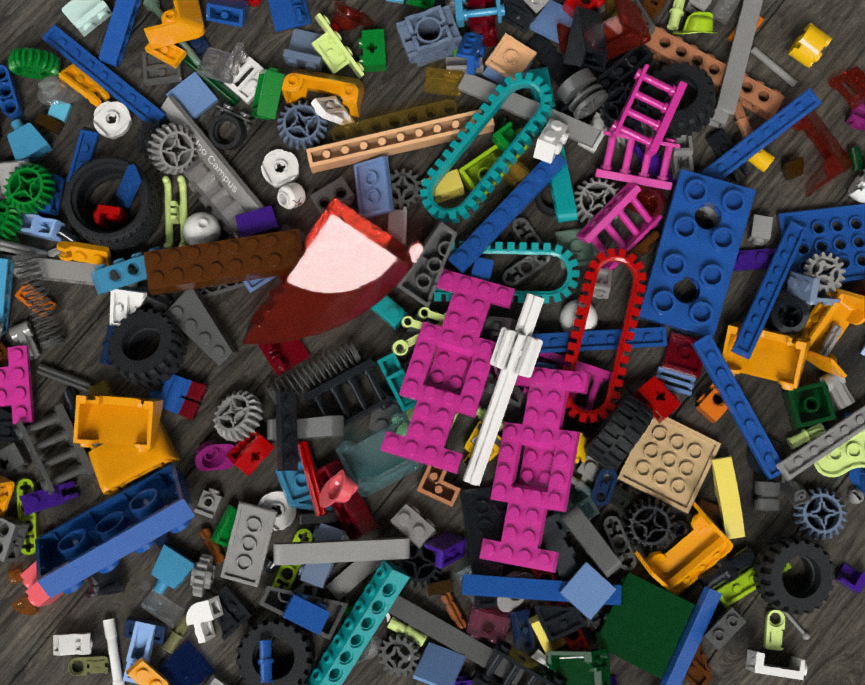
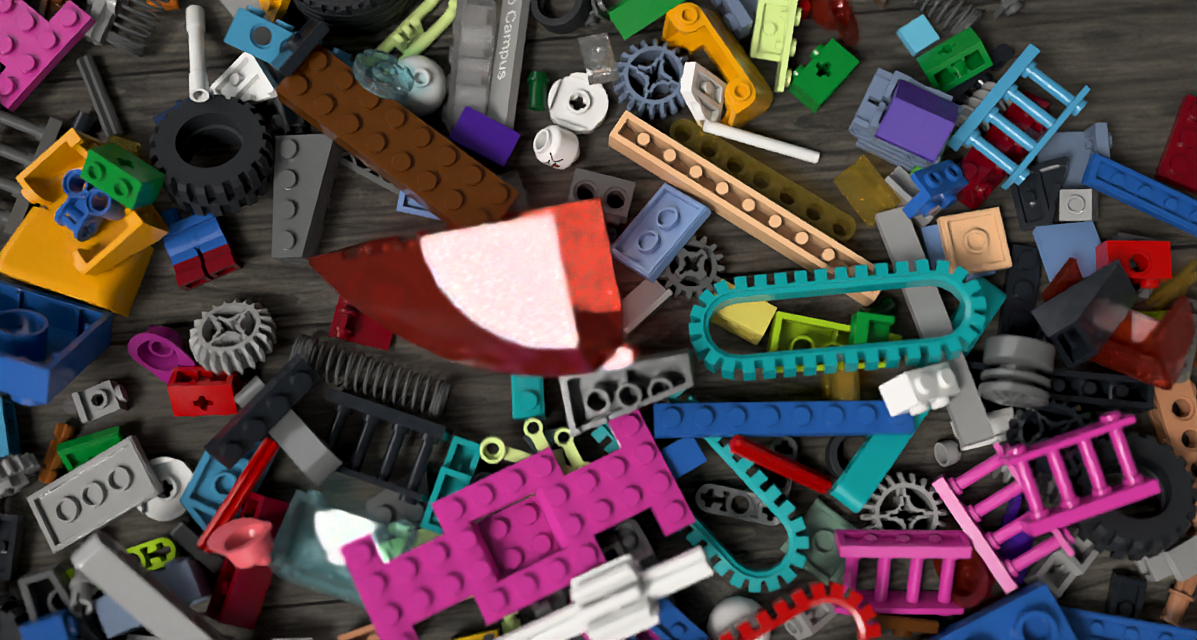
camera: 40 degrees right, 0 degrees up
none -> blue piece [54,169,127,242]
none -> light grey pin [68,565,97,617]
none -> green brick [80,142,165,210]
none -> white piece [186,5,209,102]
none -> black plate [271,17,330,77]
none -> clear light blue tile [352,49,414,101]
none -> dark green pin [527,71,551,111]
none -> clear plate [578,33,619,85]
none -> white bar [703,119,820,164]
none -> red axle [728,435,832,494]
none -> dark purple slope [874,79,959,163]
none -> light grey hinge [934,440,962,467]

